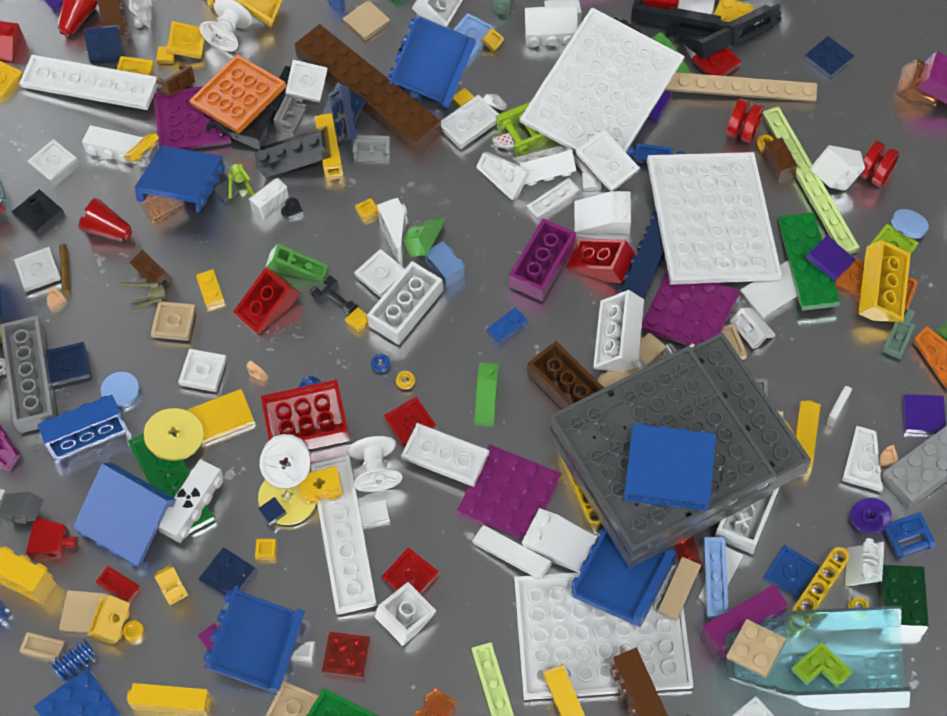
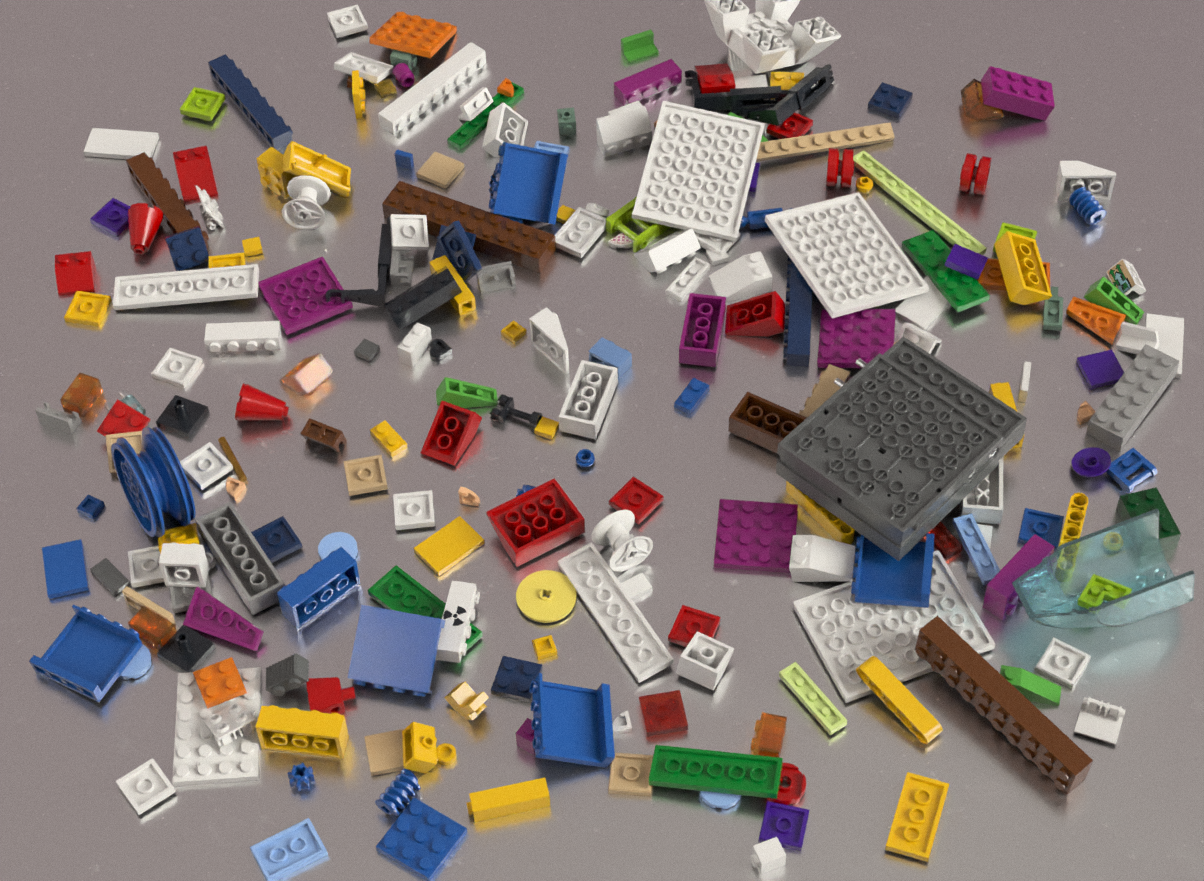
camera: 20 degrees left, 10 degrees down
tan tile [19,632,67,662] -> none
red tile [95,566,141,603] -> none
olive plant [118,282,165,313] -> none
yellow plate [123,132,159,162] -> none
blue panel [135,145,225,212] -> none
light yellow piece [144,408,204,461] -> none
reddish brown hinge [156,65,195,97] -> none
yellow plate [166,21,204,59] -> none
orange plate [189,54,287,134] -> none
lime plant [227,164,255,199] -> none
dark blue tile [258,497,287,526] -> none
white piece [260,434,311,488] -> none
yellow brick [299,466,344,504] -> none
white plate [354,249,405,298] -> none
yellow plate [396,371,415,390] -> none
white tile [401,423,490,487] -> none
bright green slope [403,217,446,257] -> none
white tile [472,525,552,580] -> none
bright green slope [474,362,499,426] -> none
white wing [476,152,531,200] -> none
yellow tile [481,28,504,52] -> none
white plate [576,130,640,191] -> none
white slope [593,290,644,372] -> none
blue panel [624,423,716,511] -> none
tan tile [658,557,701,621] -> none
tan plate [726,619,786,679] -> none
reddish brown brick [763,137,798,183] -> none
white slope [810,145,865,191] -> none
white wing [842,426,883,492] -> none
white hinge [845,538,884,586] -> none
light blue tile [891,209,929,239] -> none

